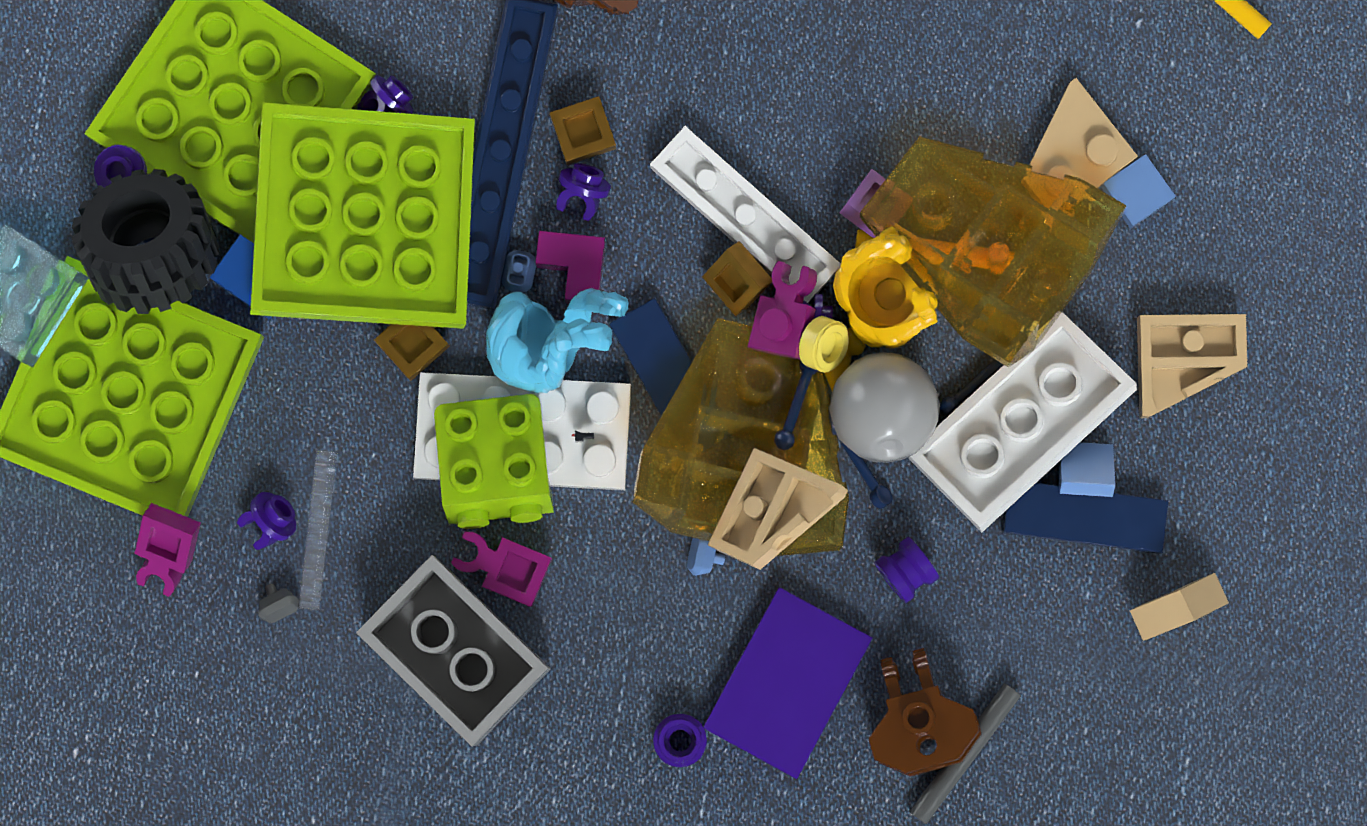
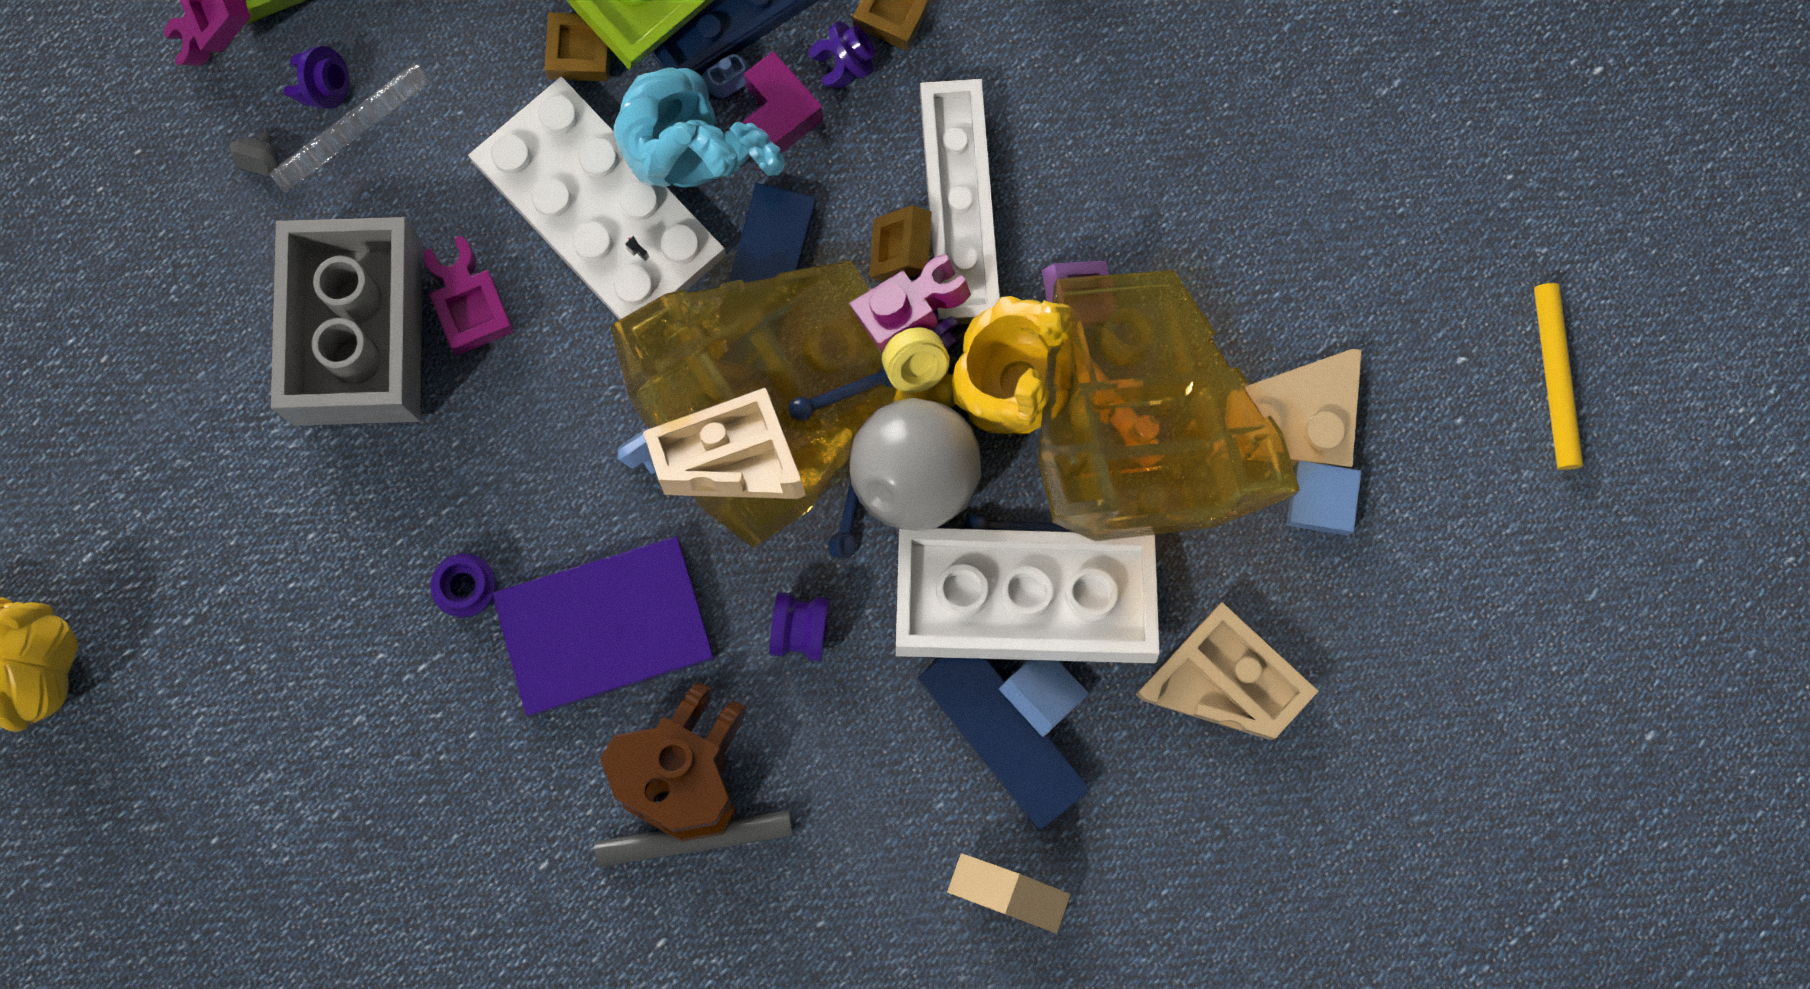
camera: 40 degrees right, 5 degrees down
lime bracket [434,394,554,529] -> none

